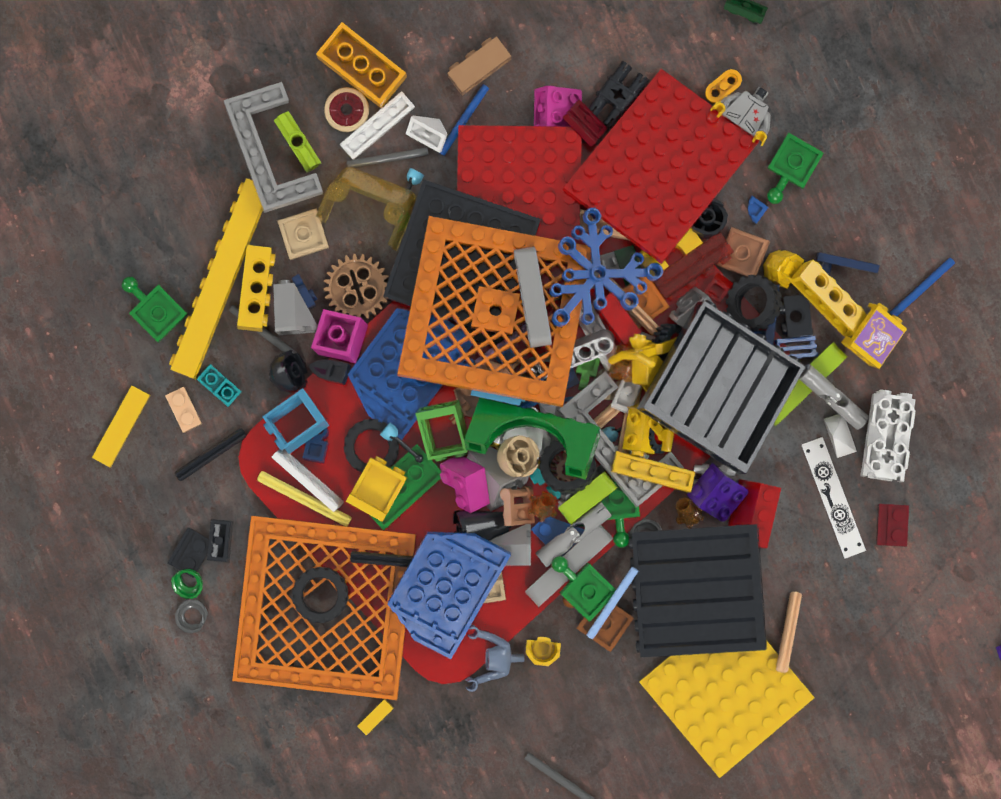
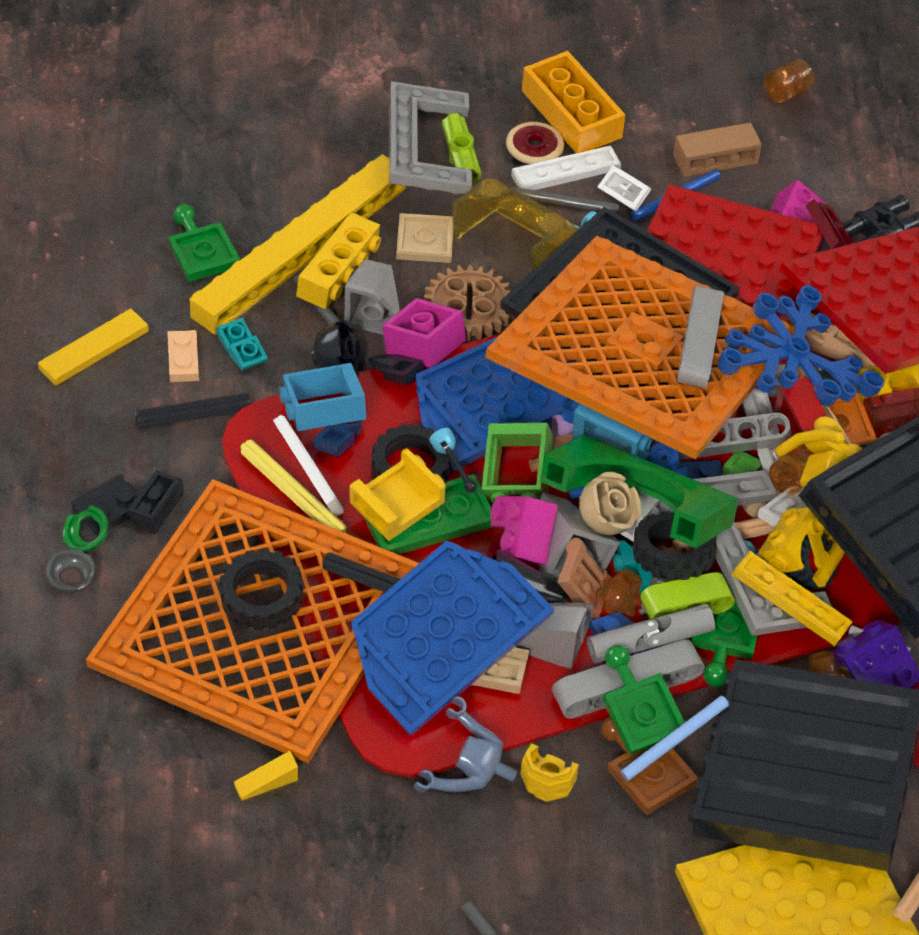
camera: 15 degrees right, 35 degrees down
dark blue plate [292,274,318,310] -> none

